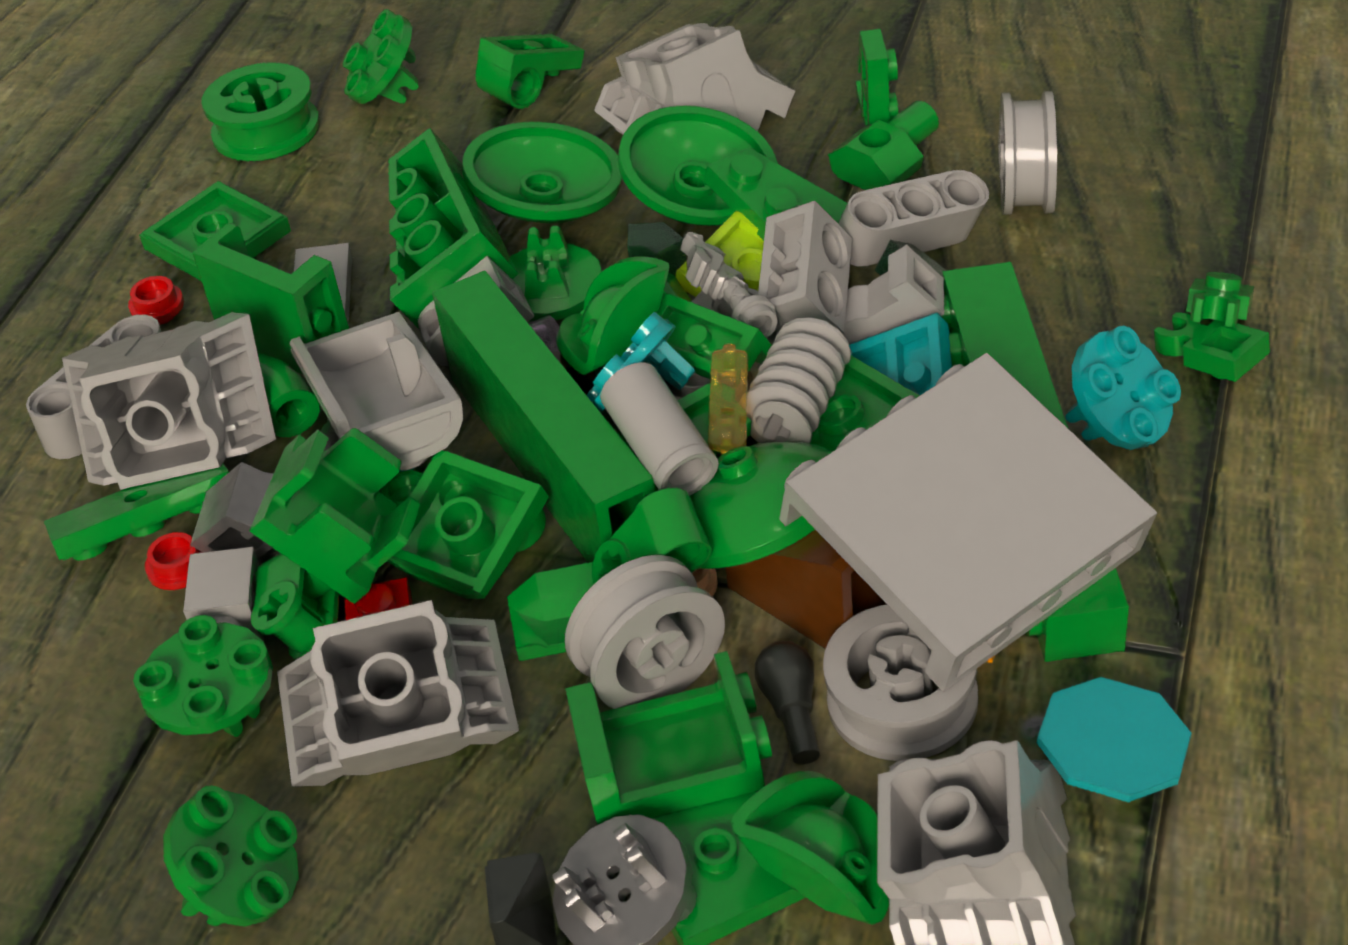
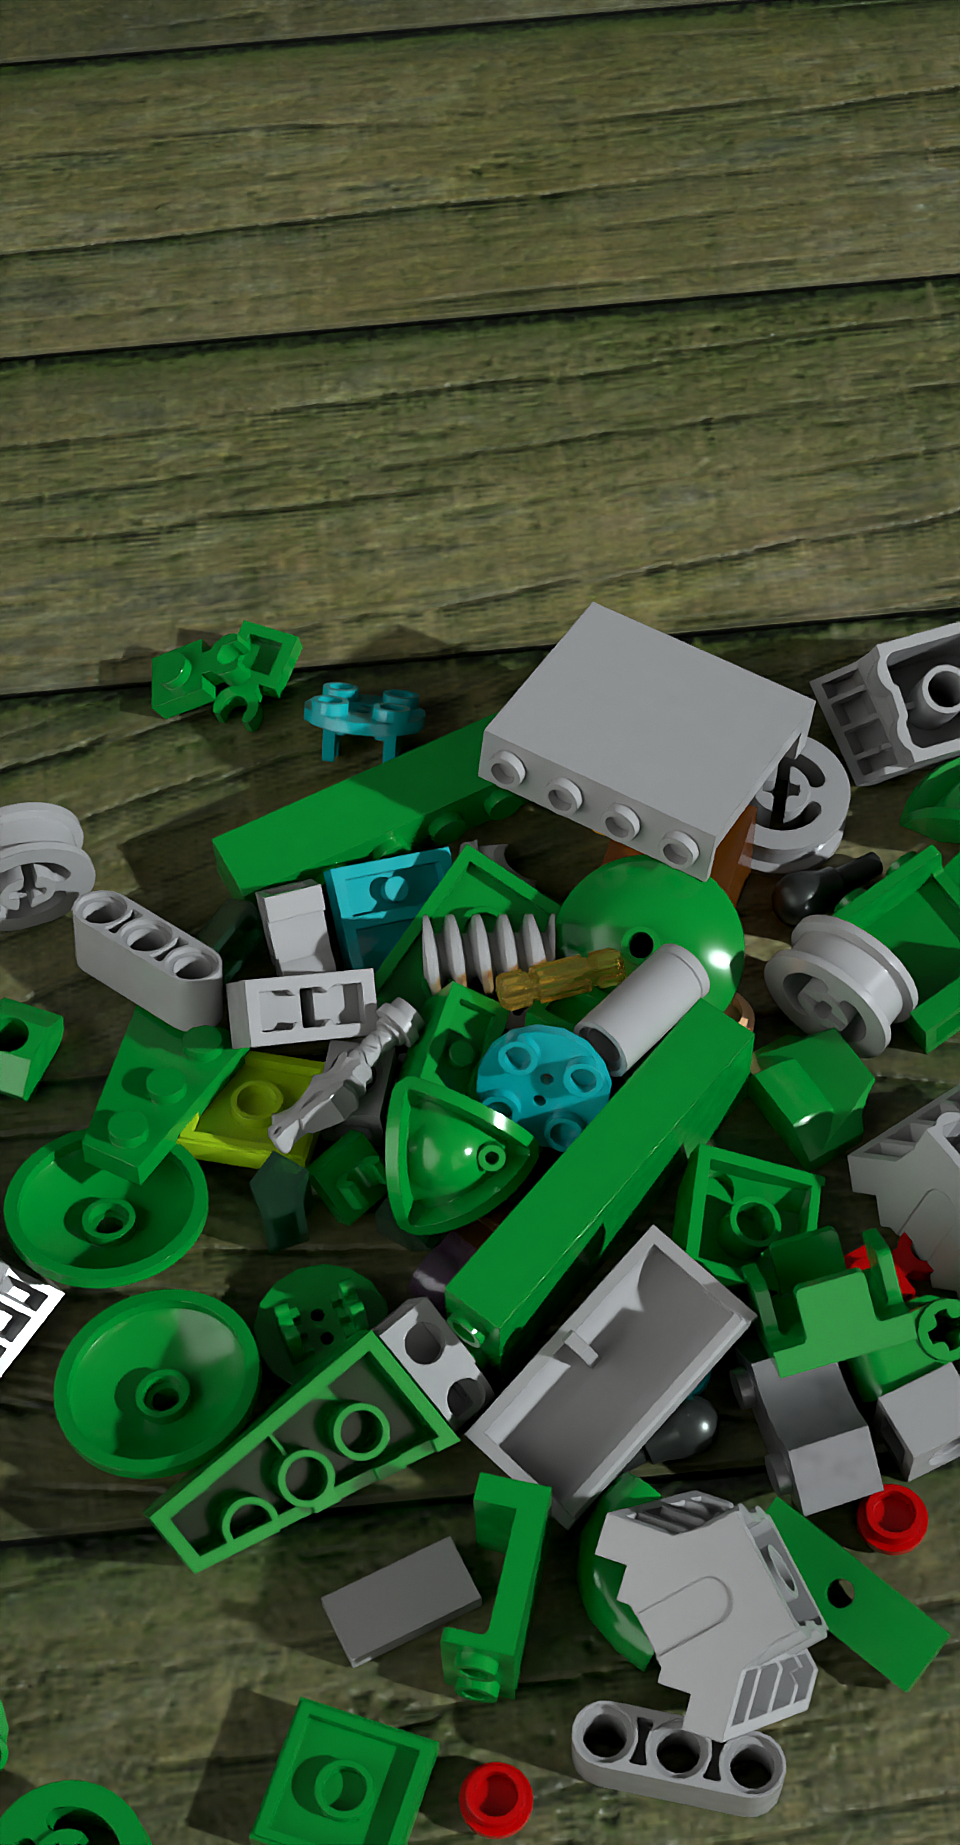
camera: 115 degrees left, 15 degrees up
green piece [592,488,712,585] -> none
teal piece [1037,677,1192,802] -> none

